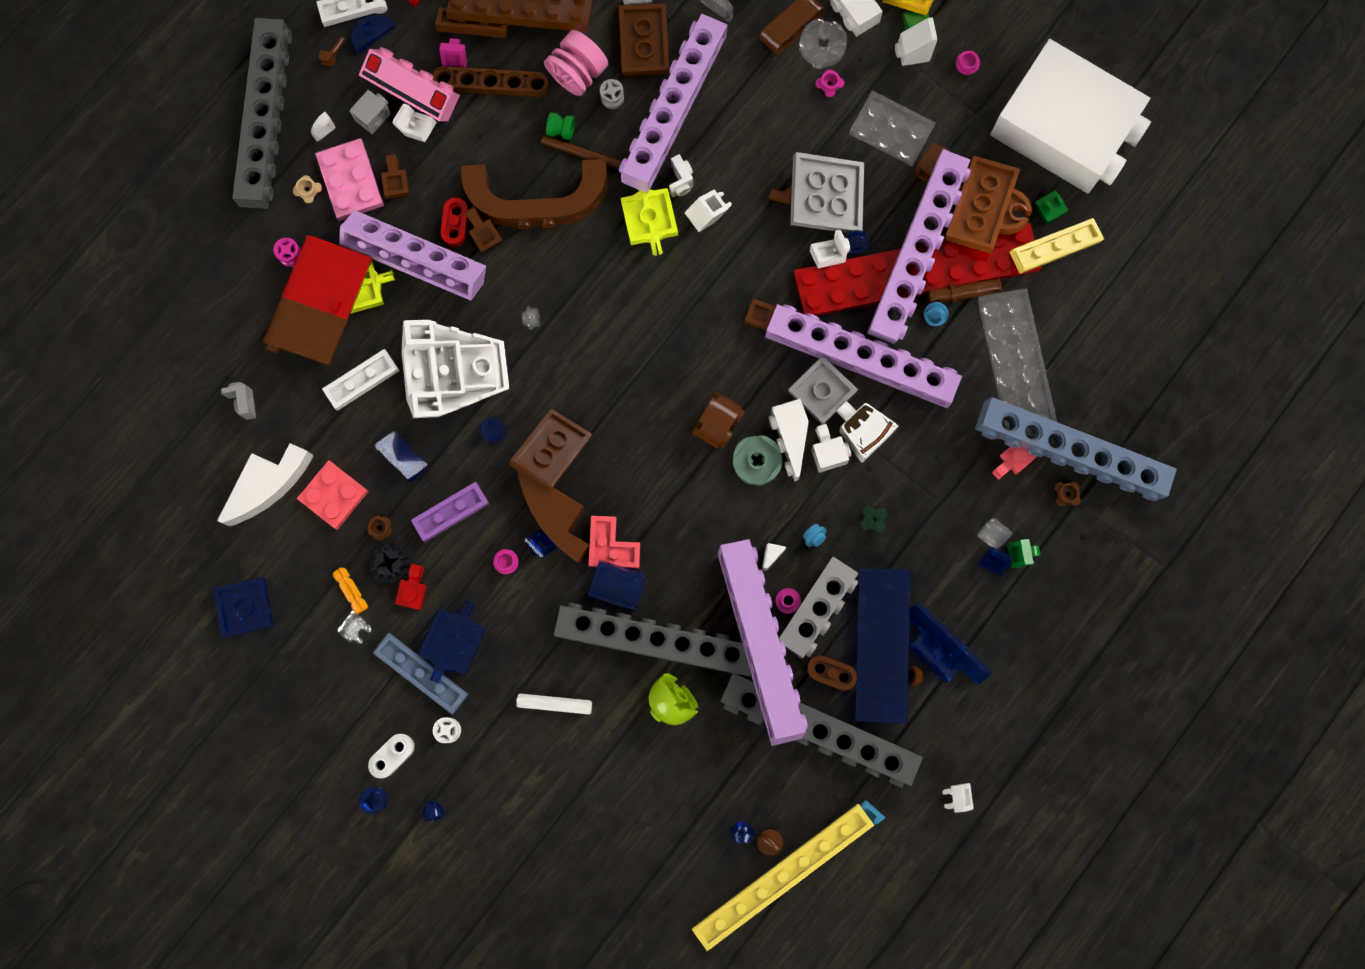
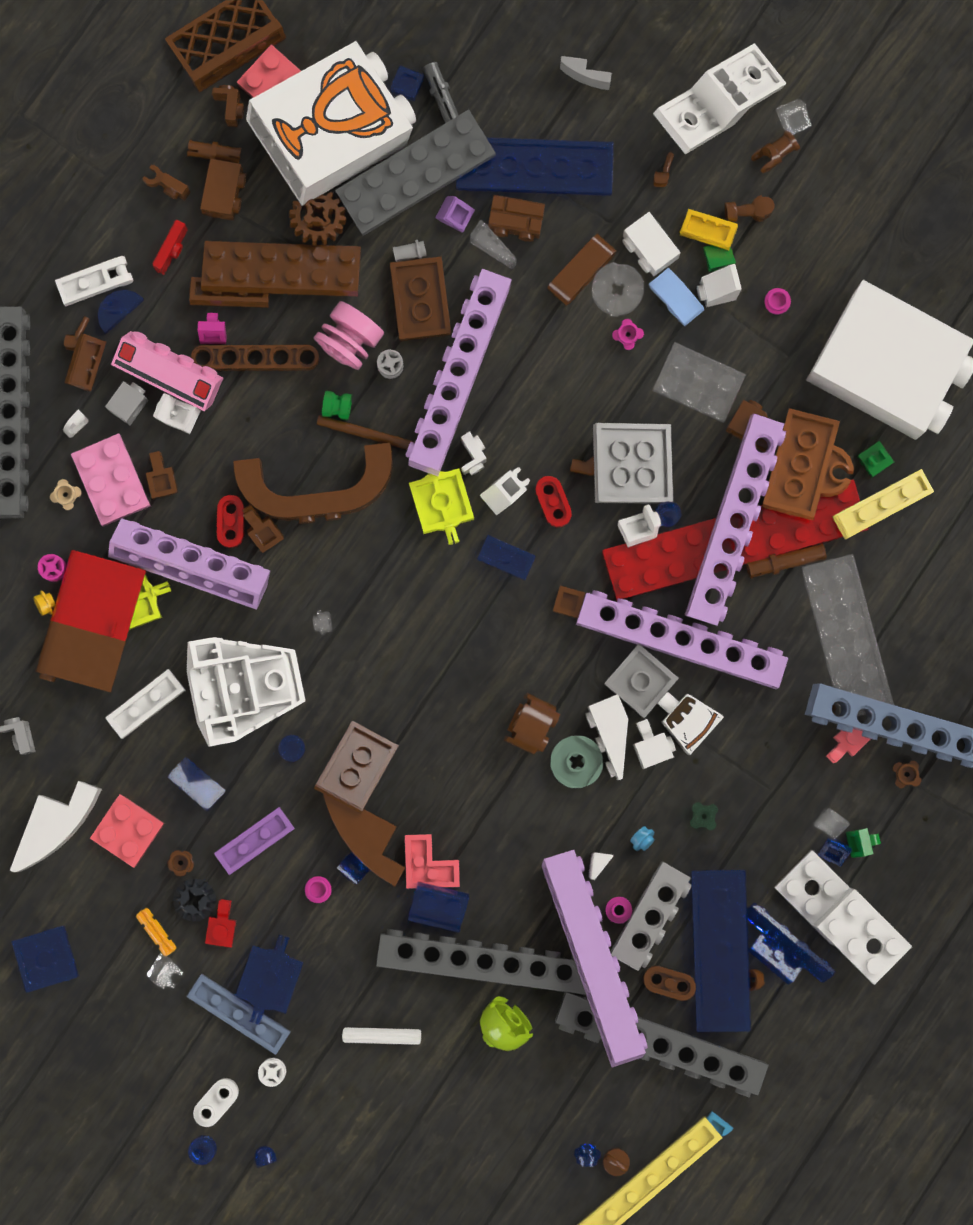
camera: 10 degrees left, 5 degrees up
dark azure plate [924,302,949,326] -> none
white tile [943,783,973,812] -> none
none -> yellow plate [33,591,55,616]
none -> reddish brown plate [64,333,106,392]
none -> clear blue plate [477,535,536,581]
none -> red plate [535,476,572,527]
none -> light blue slope [649,268,704,326]
none -> white bracket [774,850,912,985]

